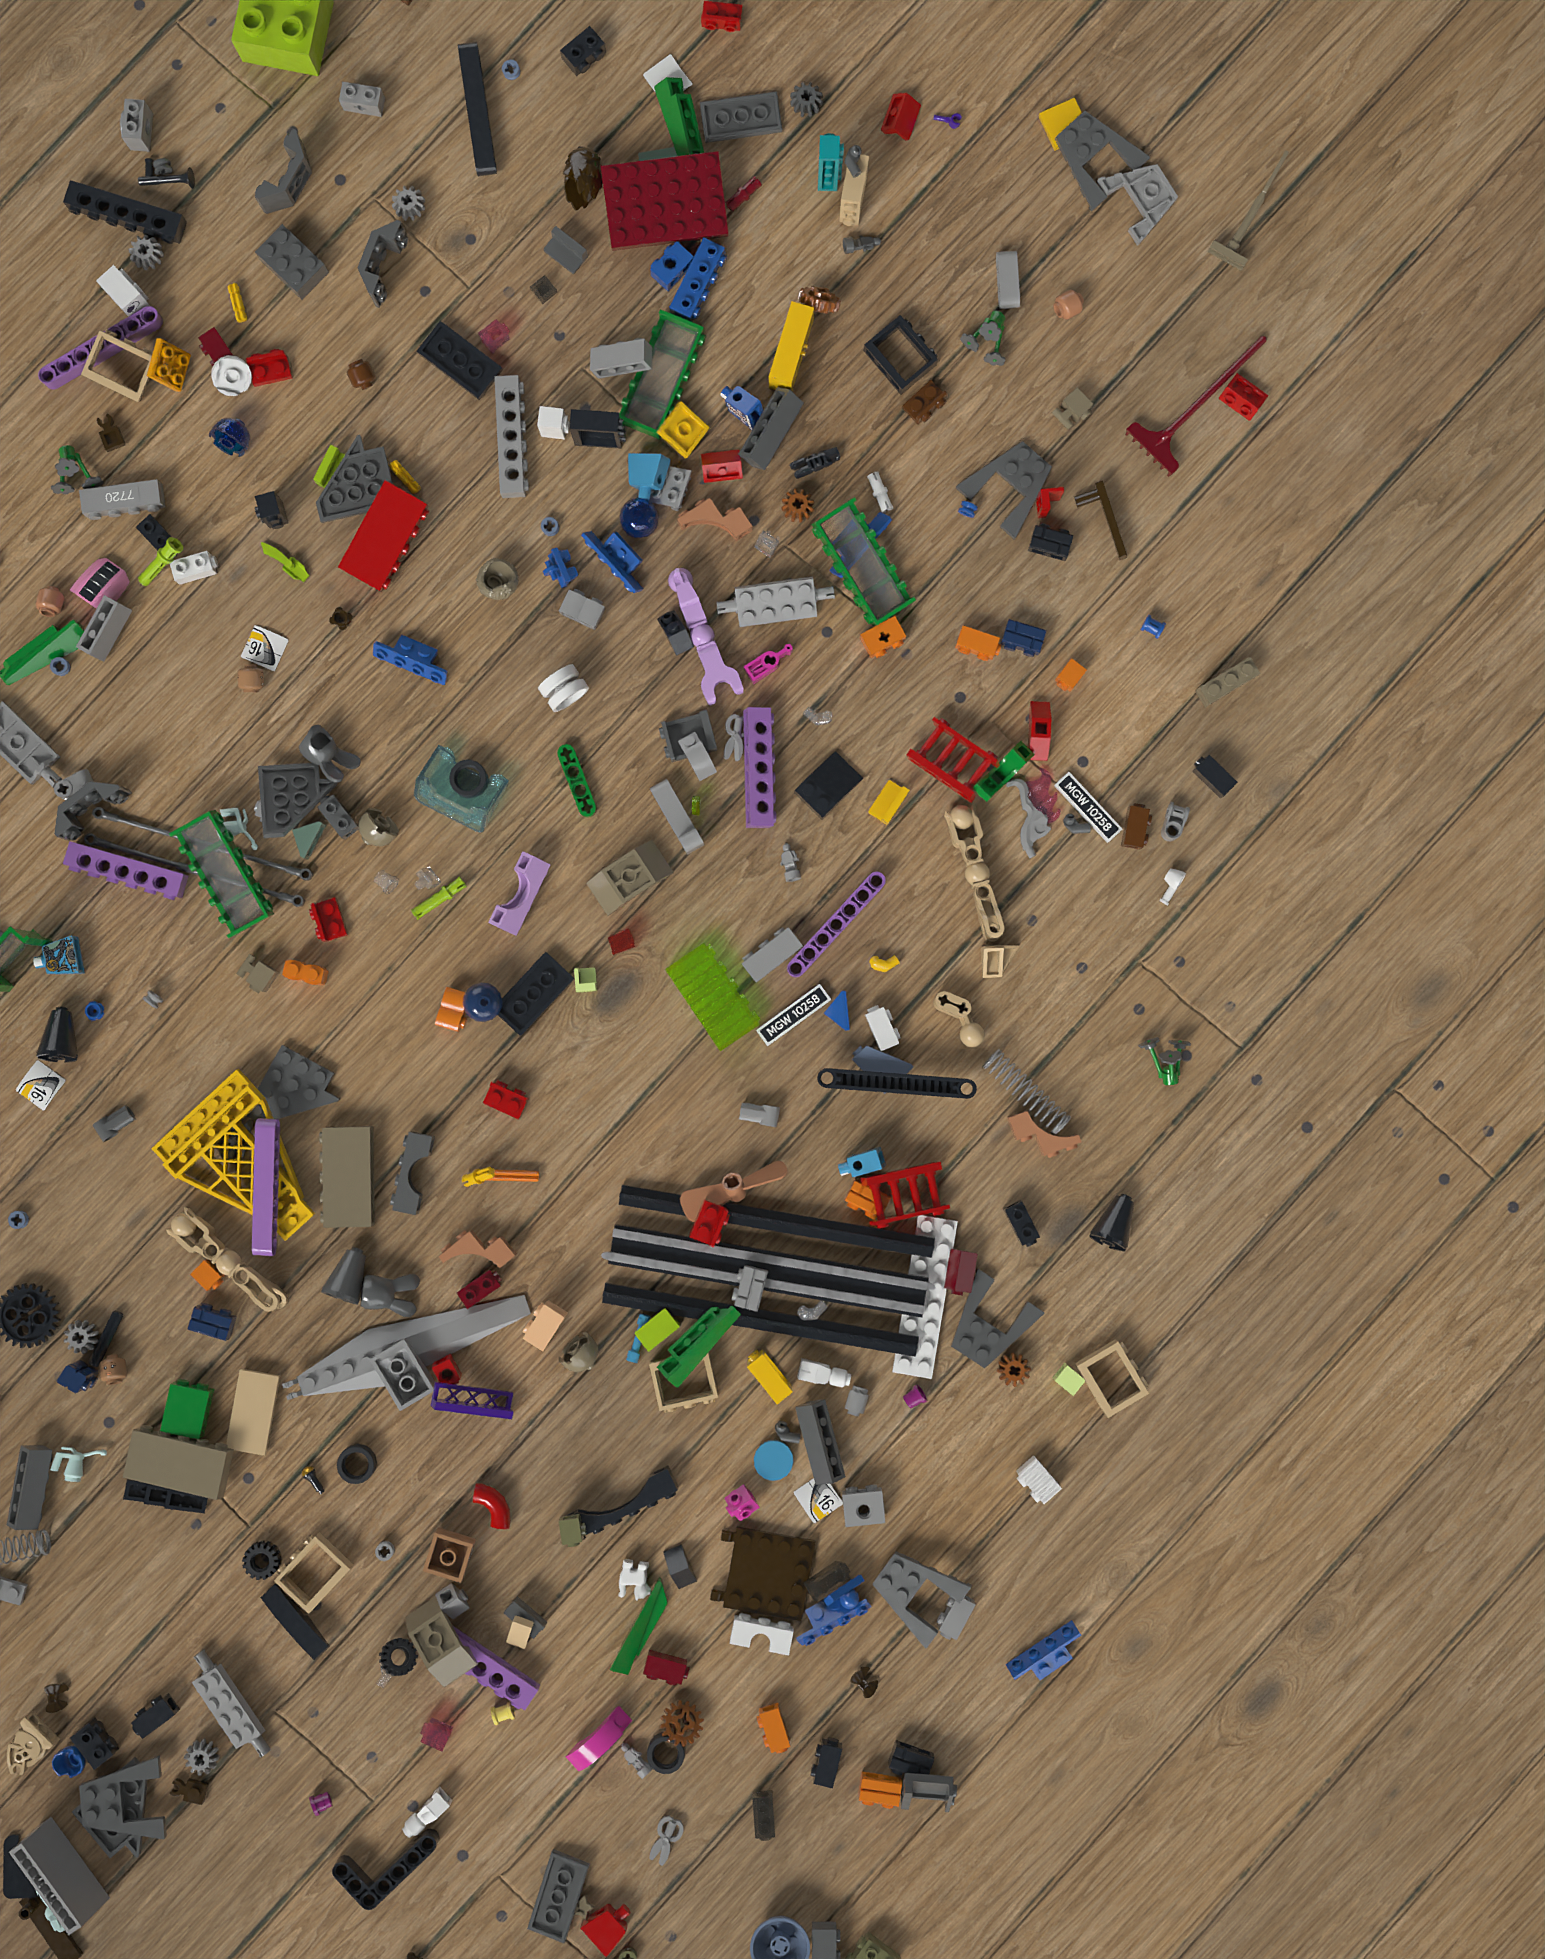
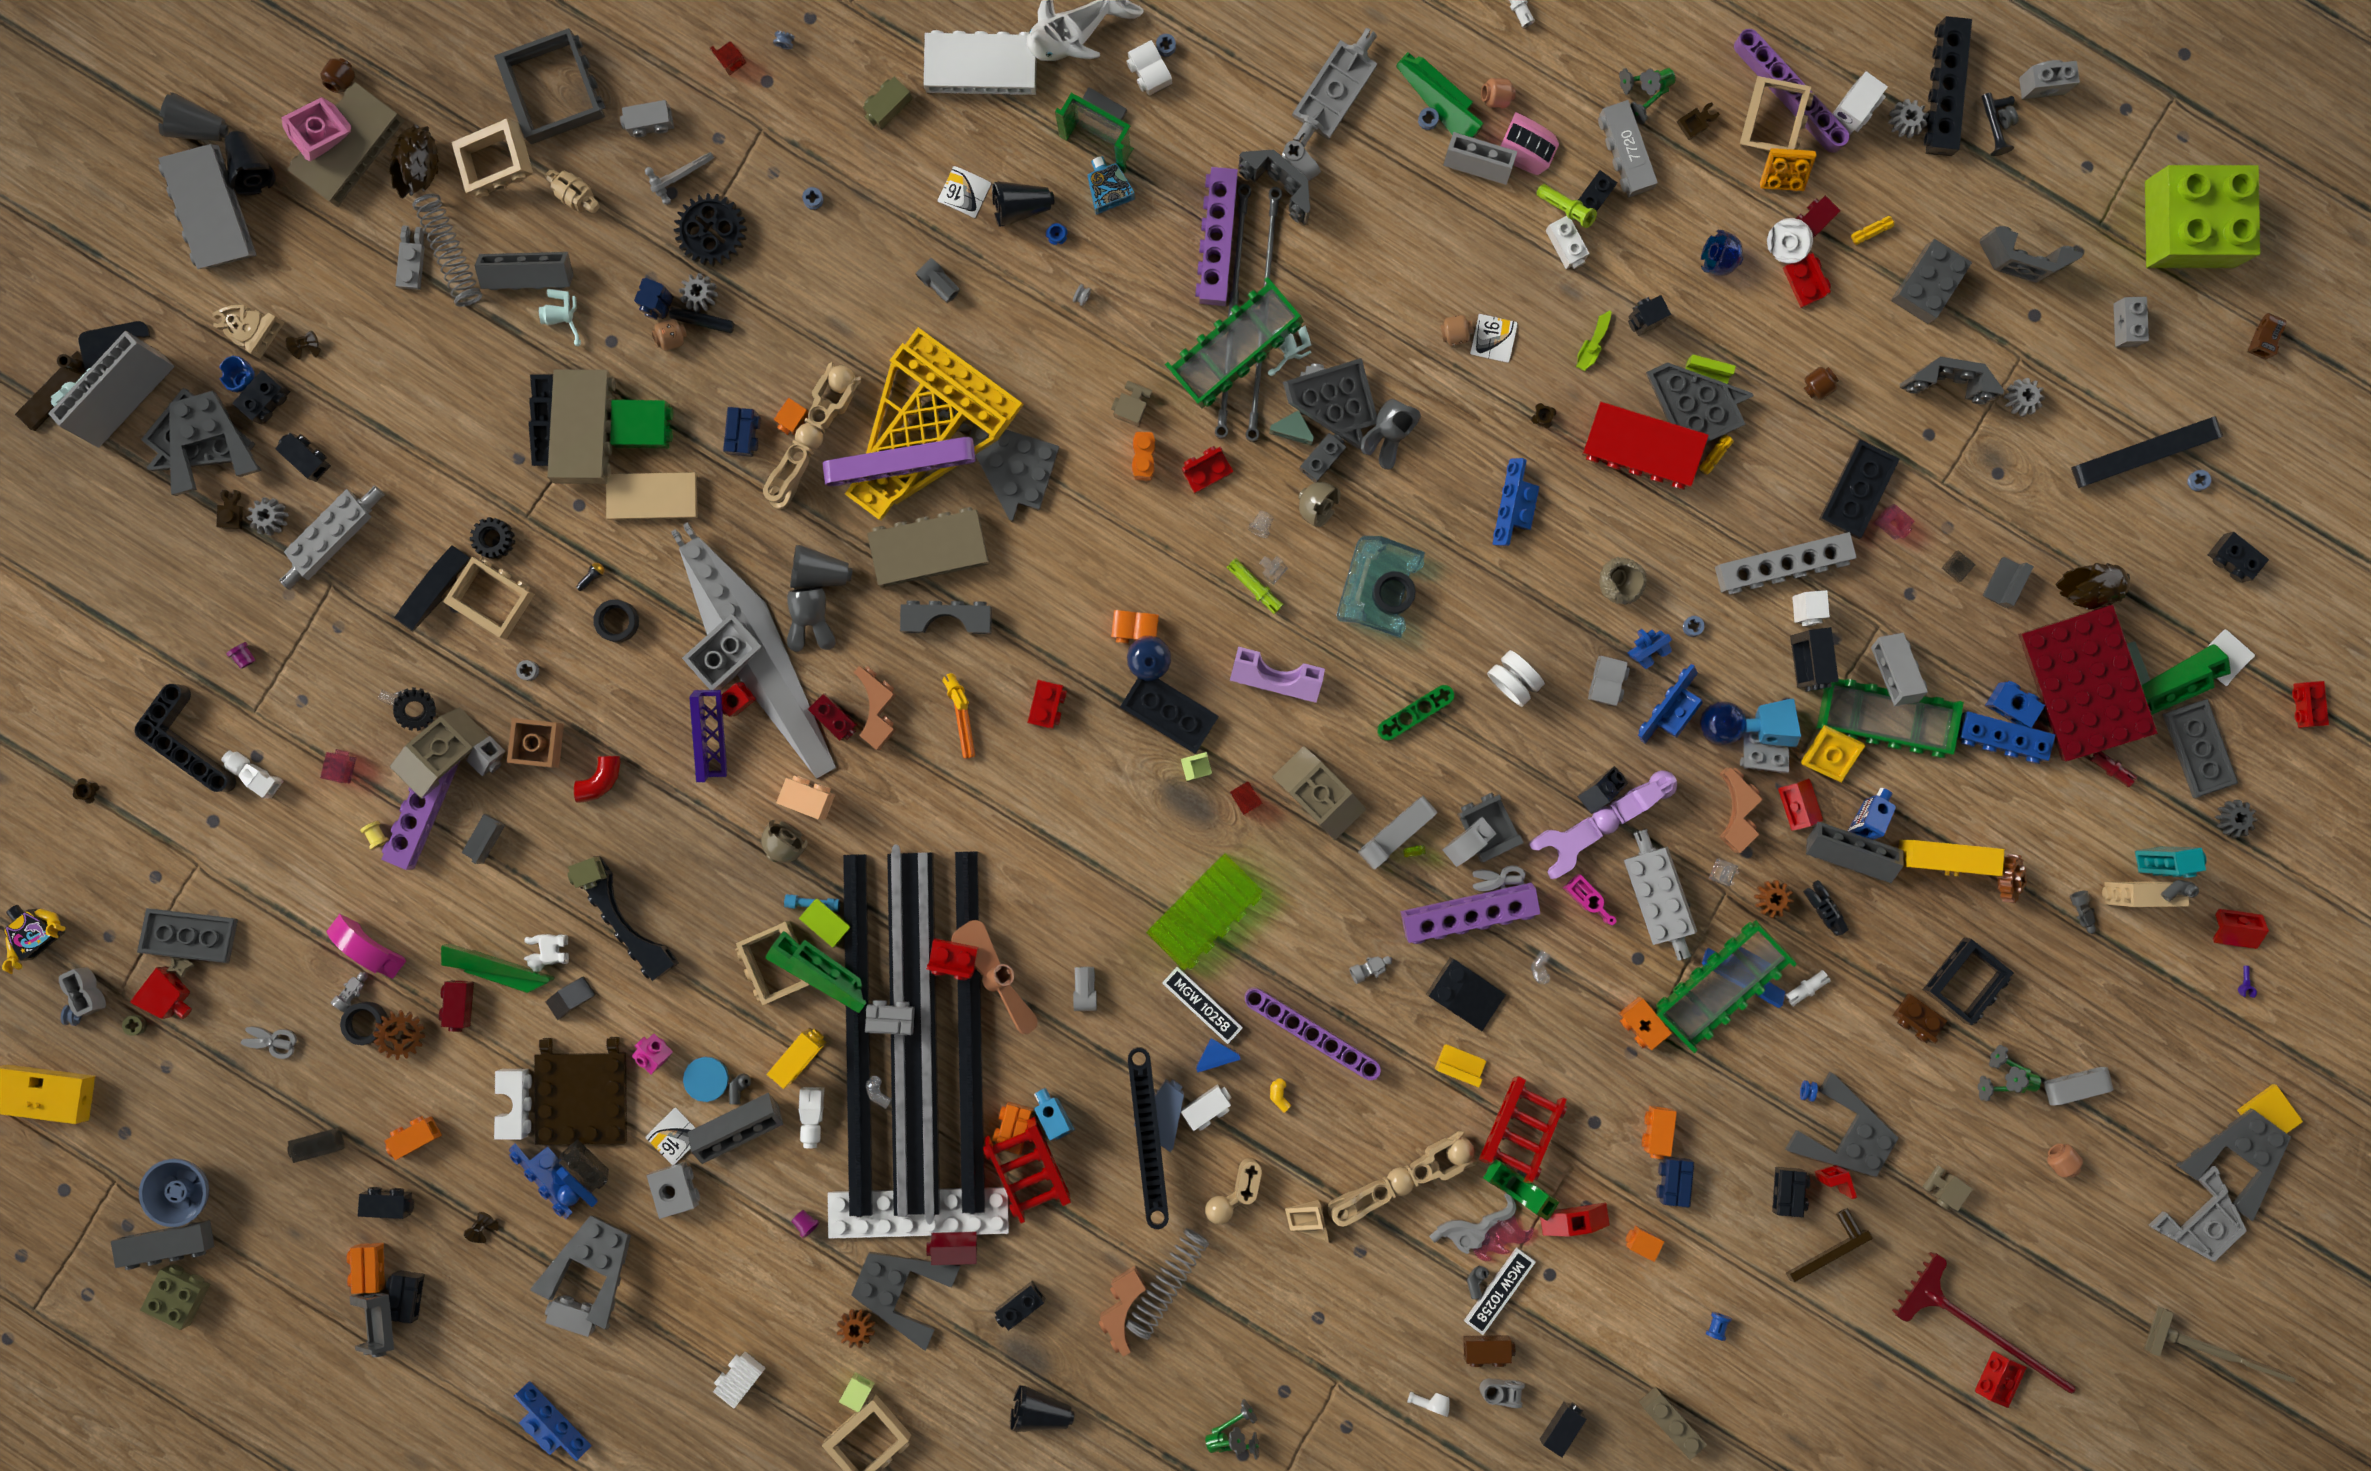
camera: 80 degrees right, 0 degrees up
tan tile [506,1616,534,1649] -> none
light grey brick [742,927,803,983] -> none
light grey brick [845,1385,869,1417] -> none

